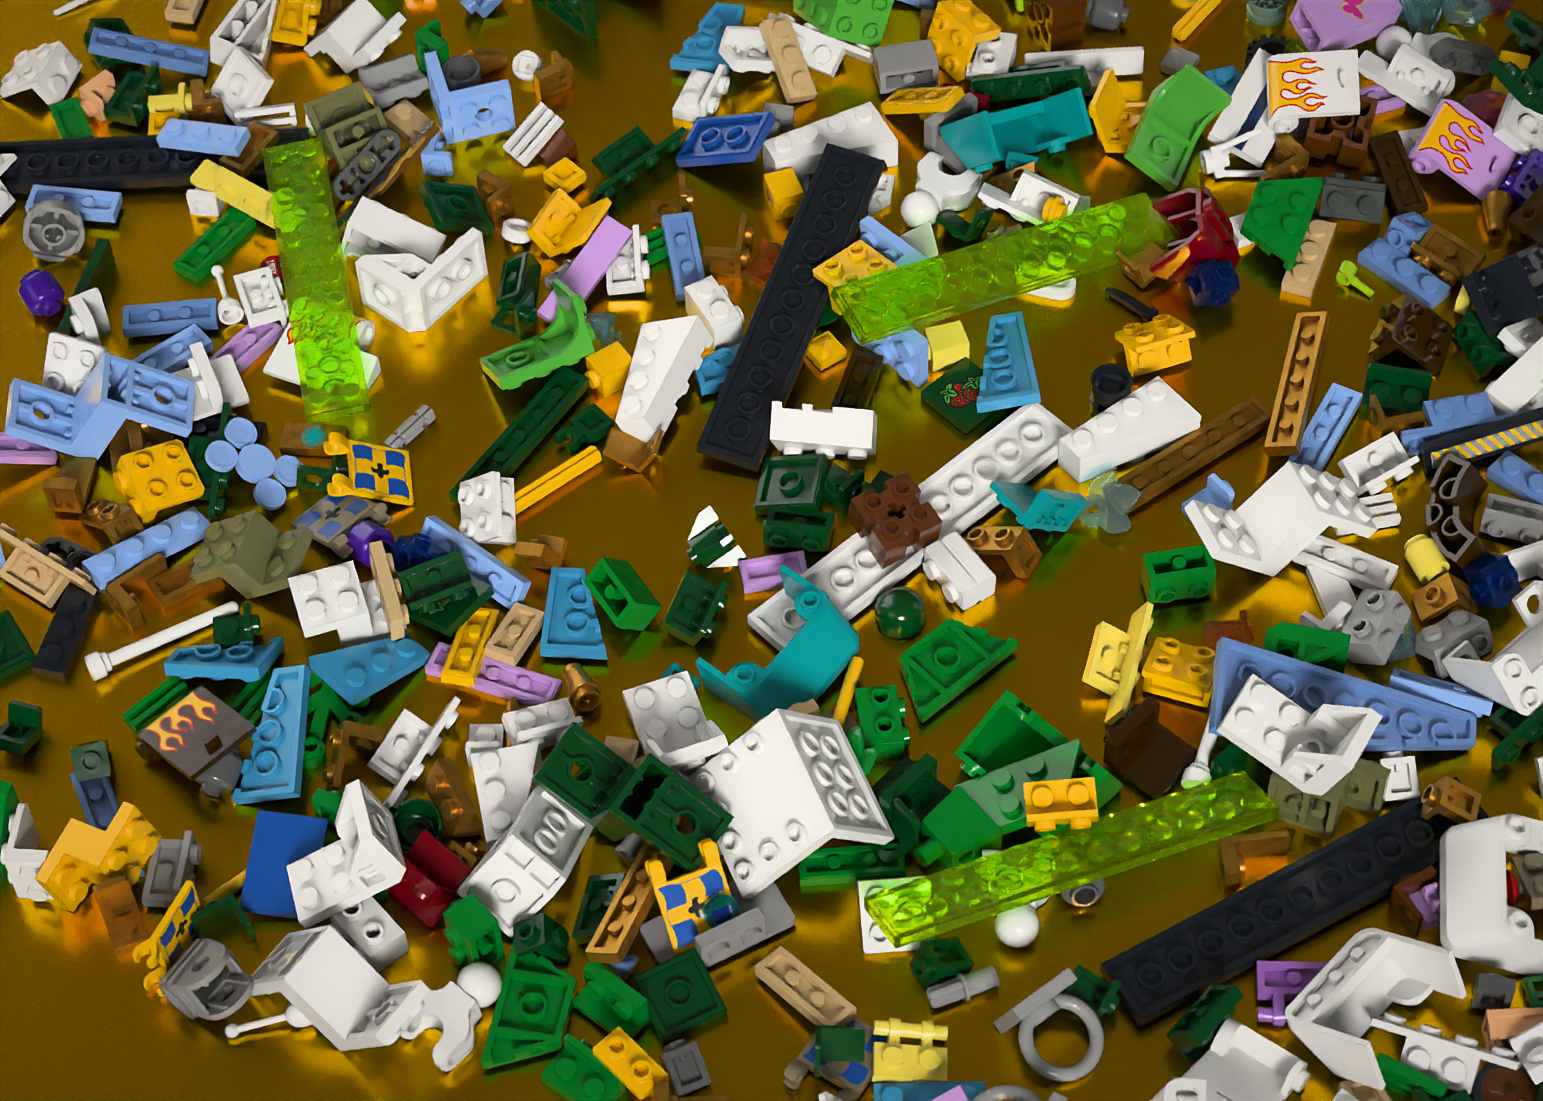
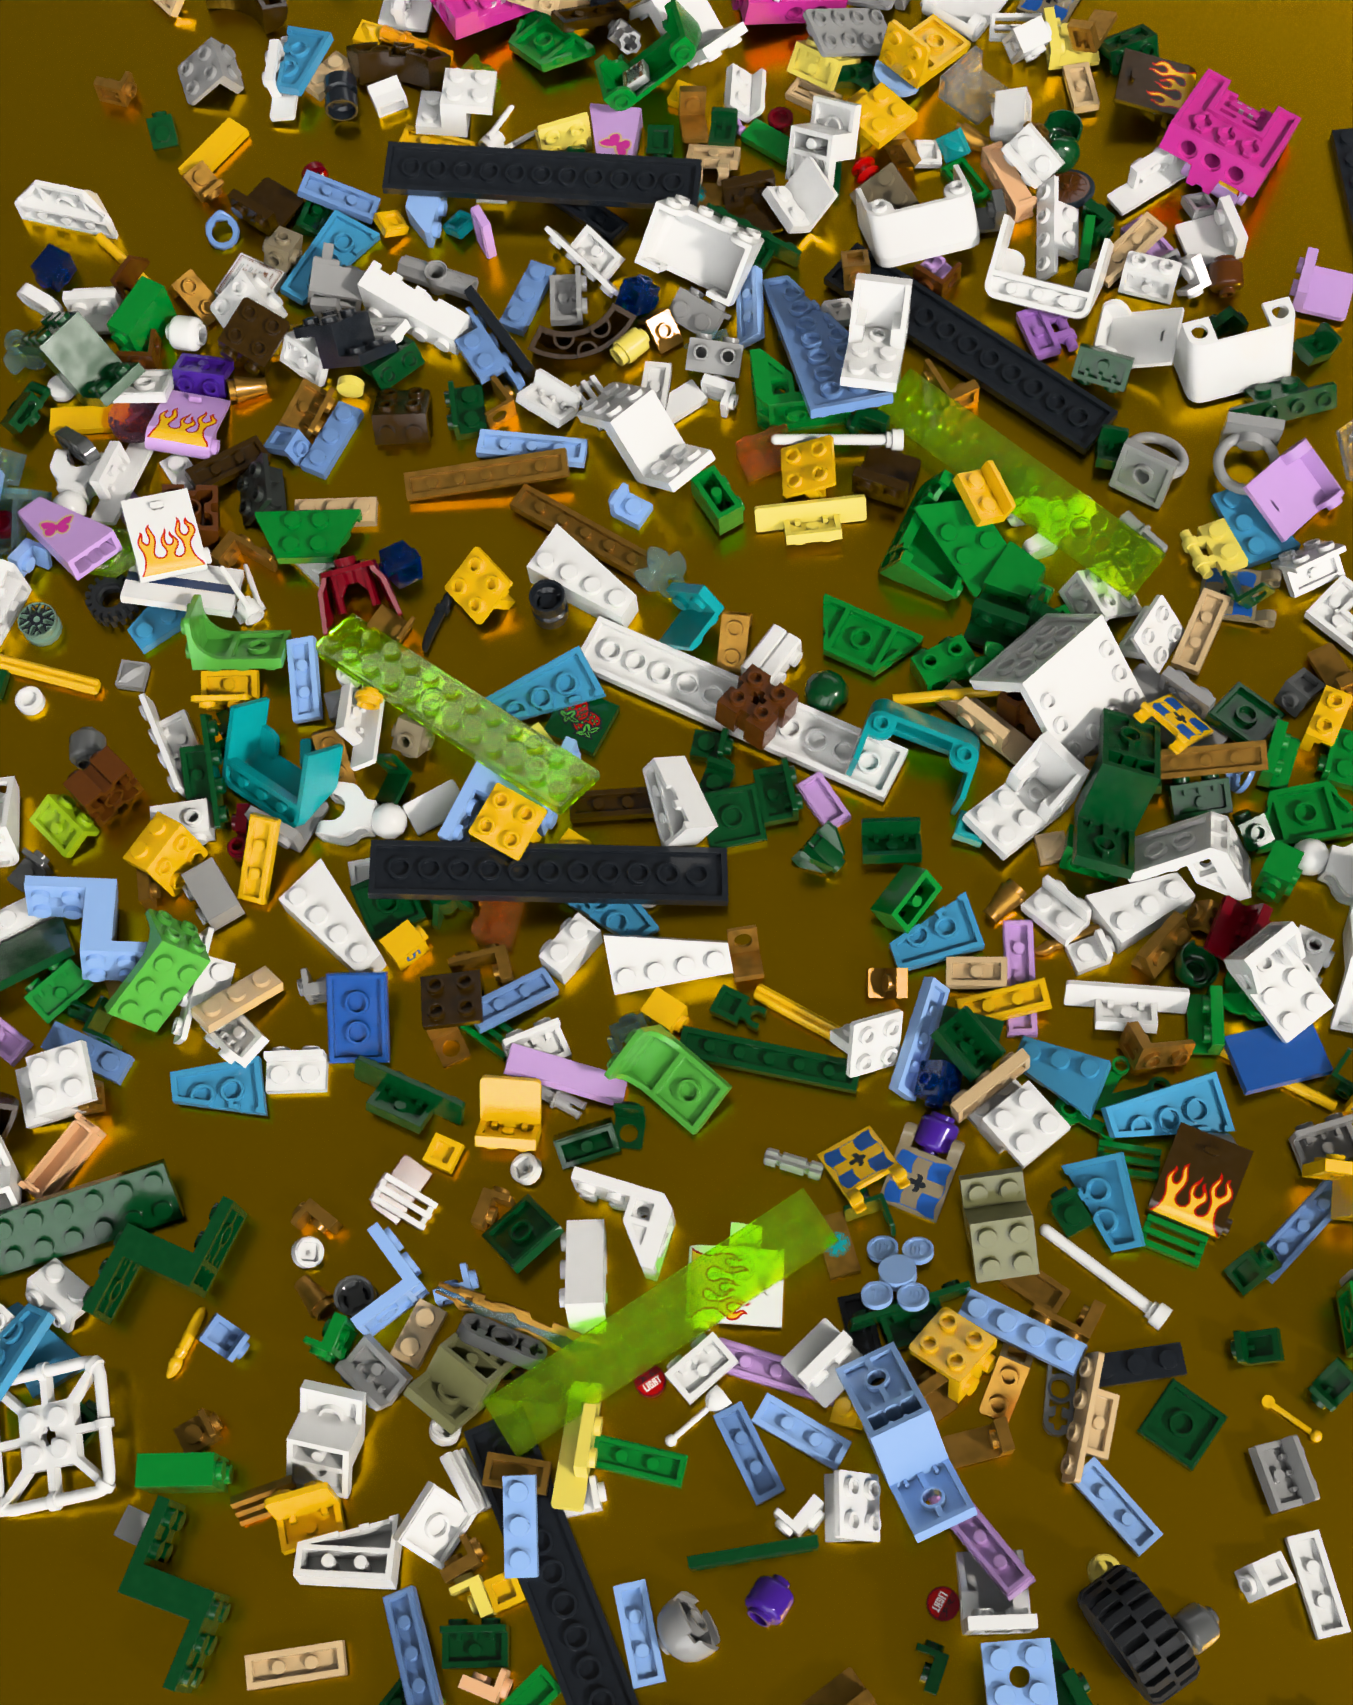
camera: 105 degrees left, 15 degrees up
tile [702,892,740,928] -> none
lime hand [1336,260,1375,298] -> none
none -> light blue plate [286,635,323,724]
none -> dark brown bracket [420,969,486,1030]
none -> white bracket [1118,594,1185,673]

